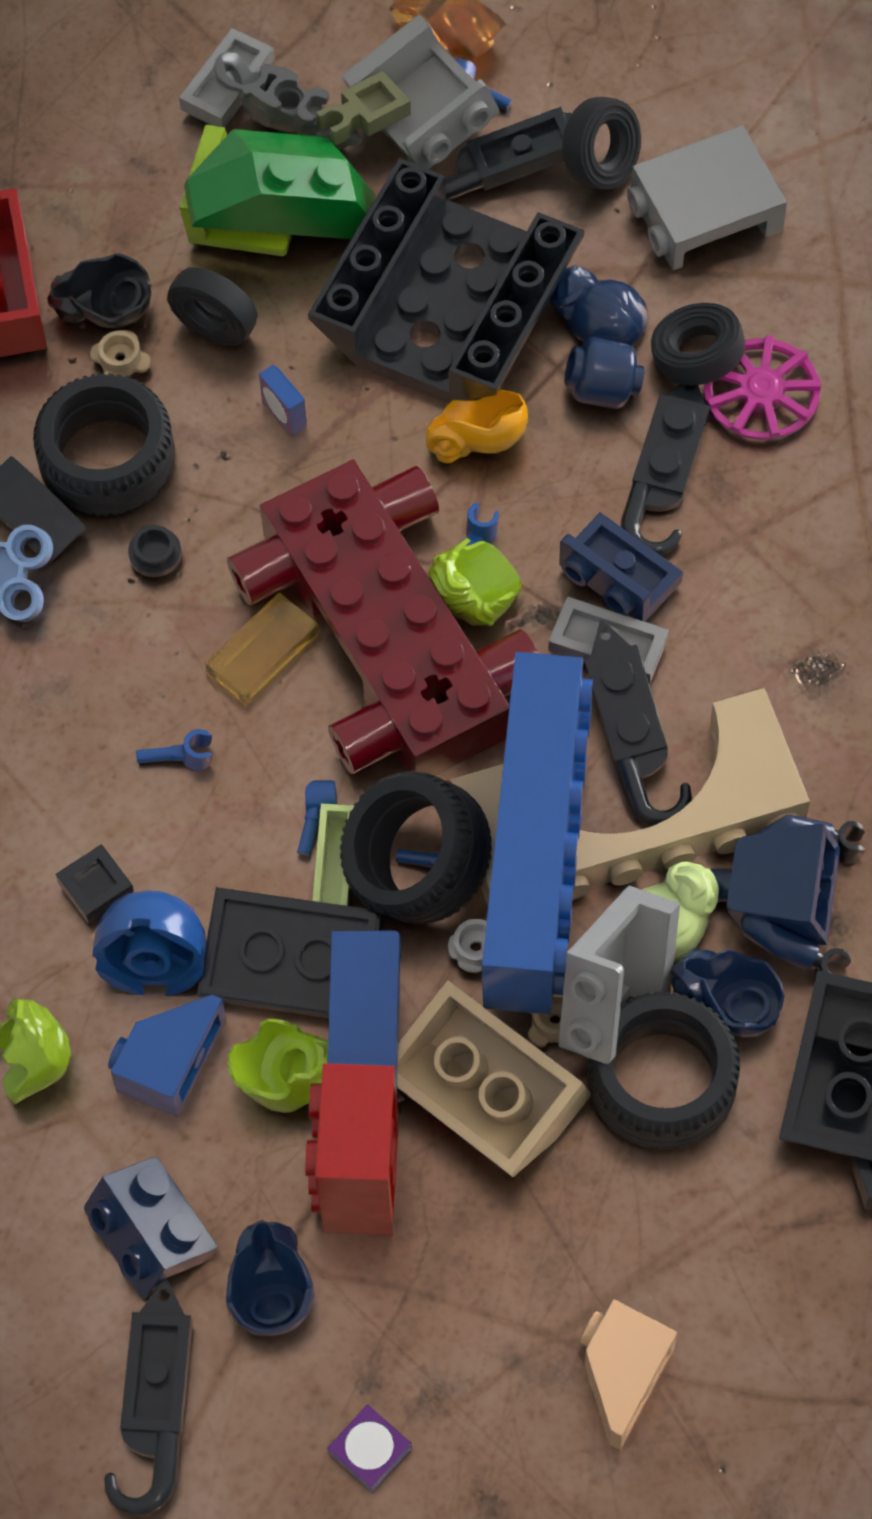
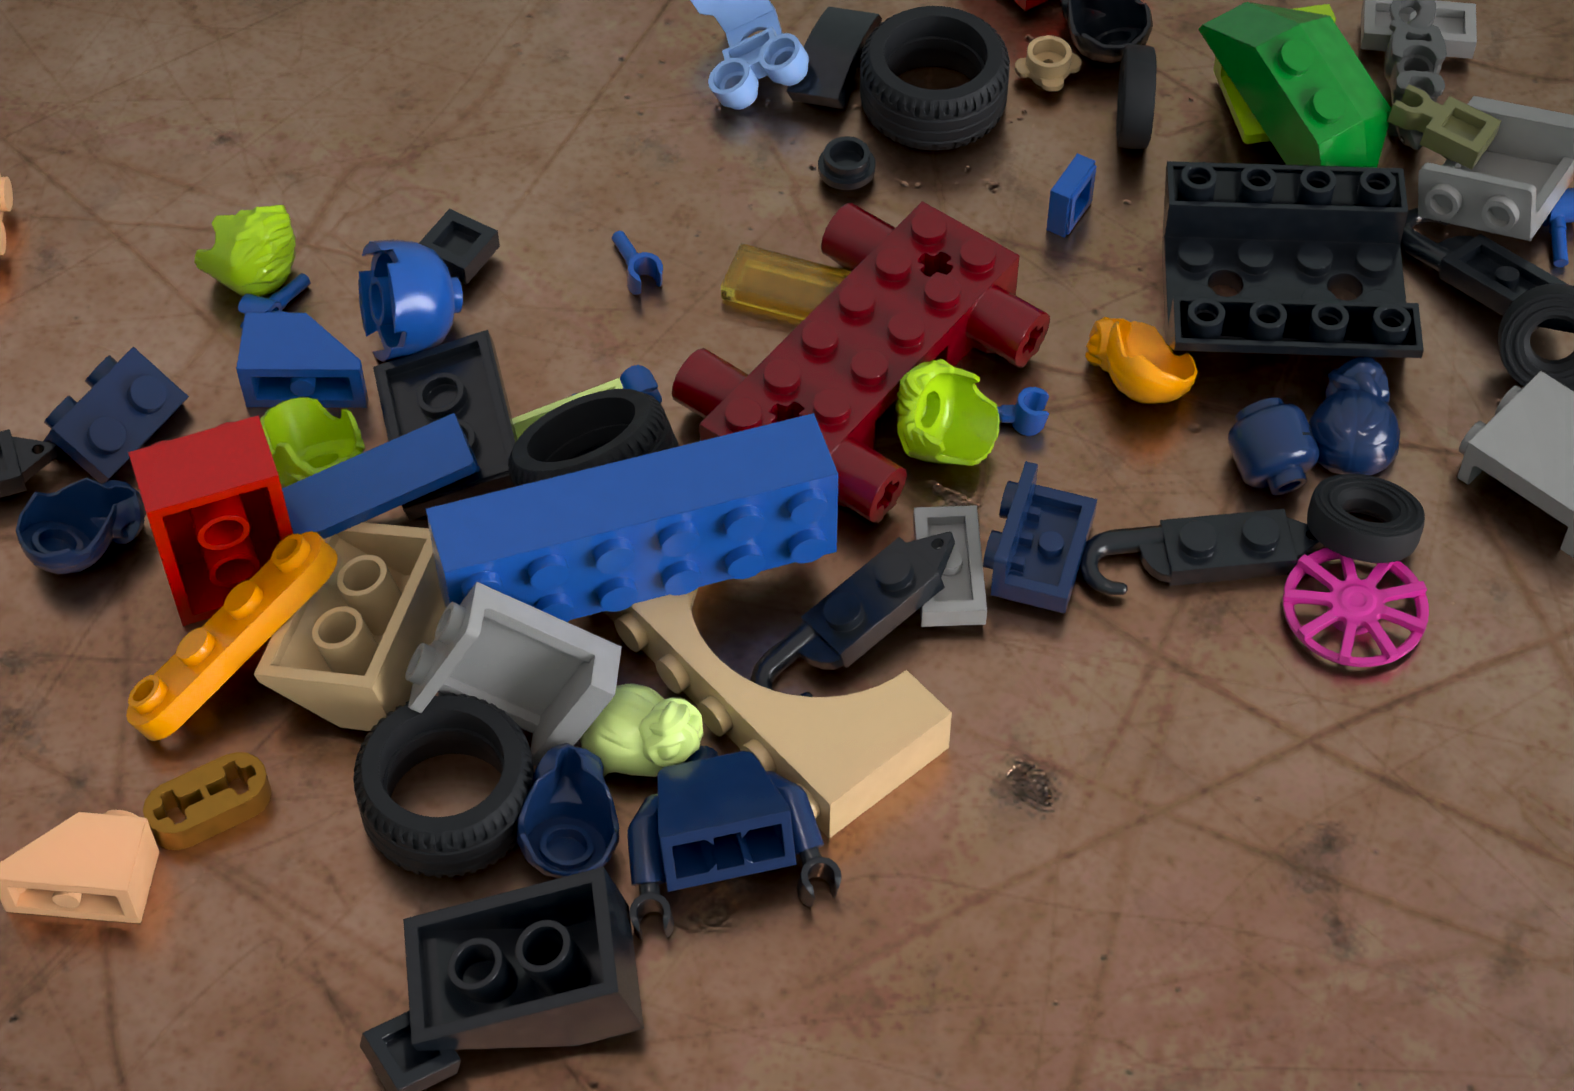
camera: 65 degrees right, 10 degrees down
none -> light orange plate [126,531,338,741]
none -> pearl gold beam [143,752,272,850]
none -> blue hand [238,273,311,329]

